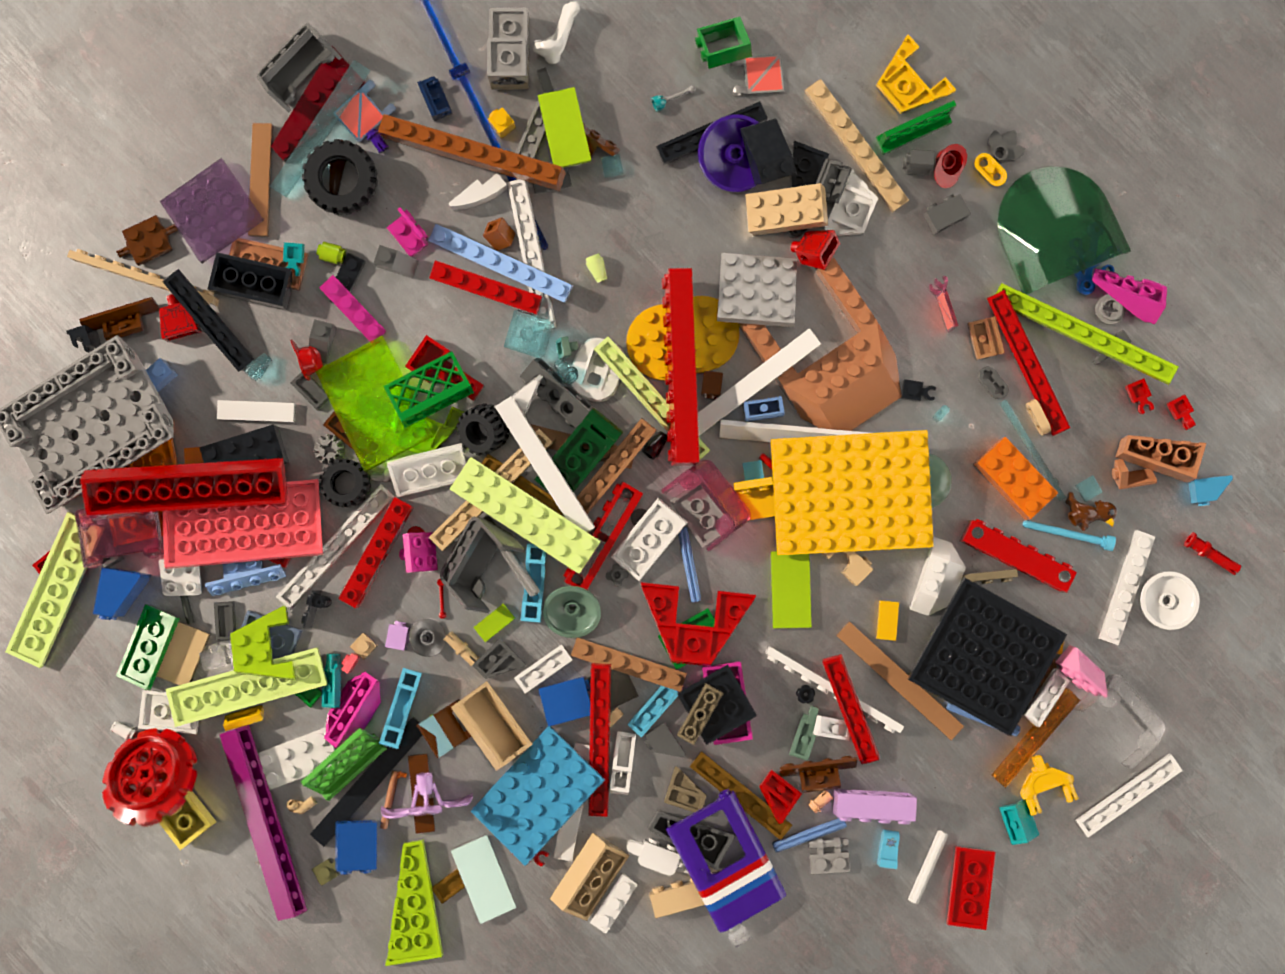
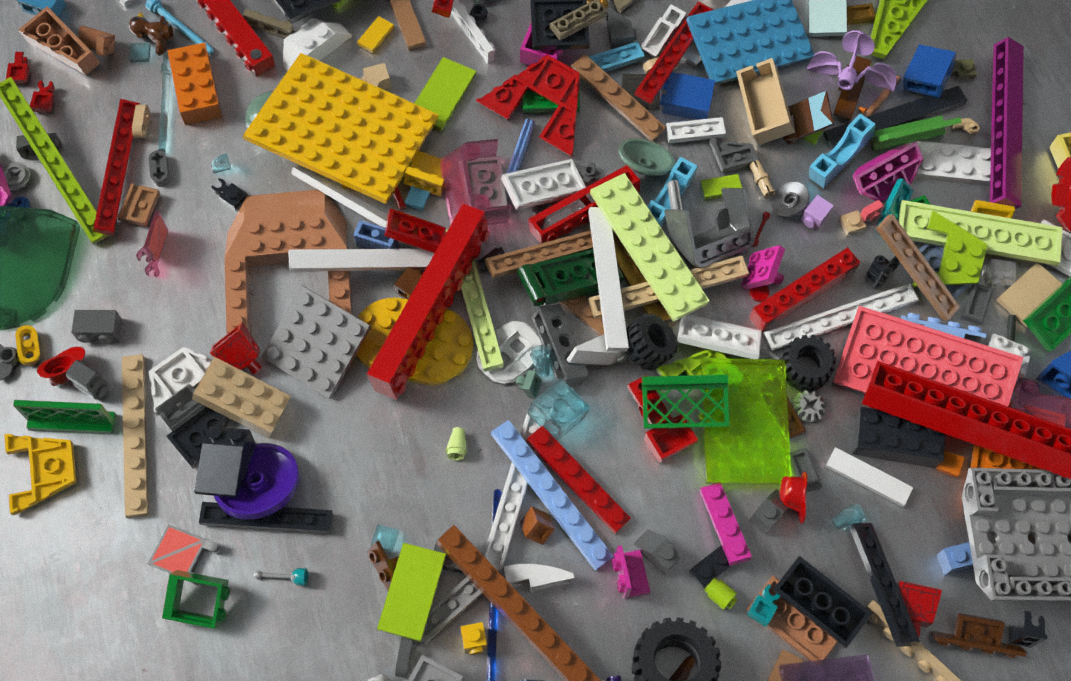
camera: 155 degrees left, 20 degrees down
none -> red tile [384,208,446,253]
none -> medium nougat plate [876,214,960,321]

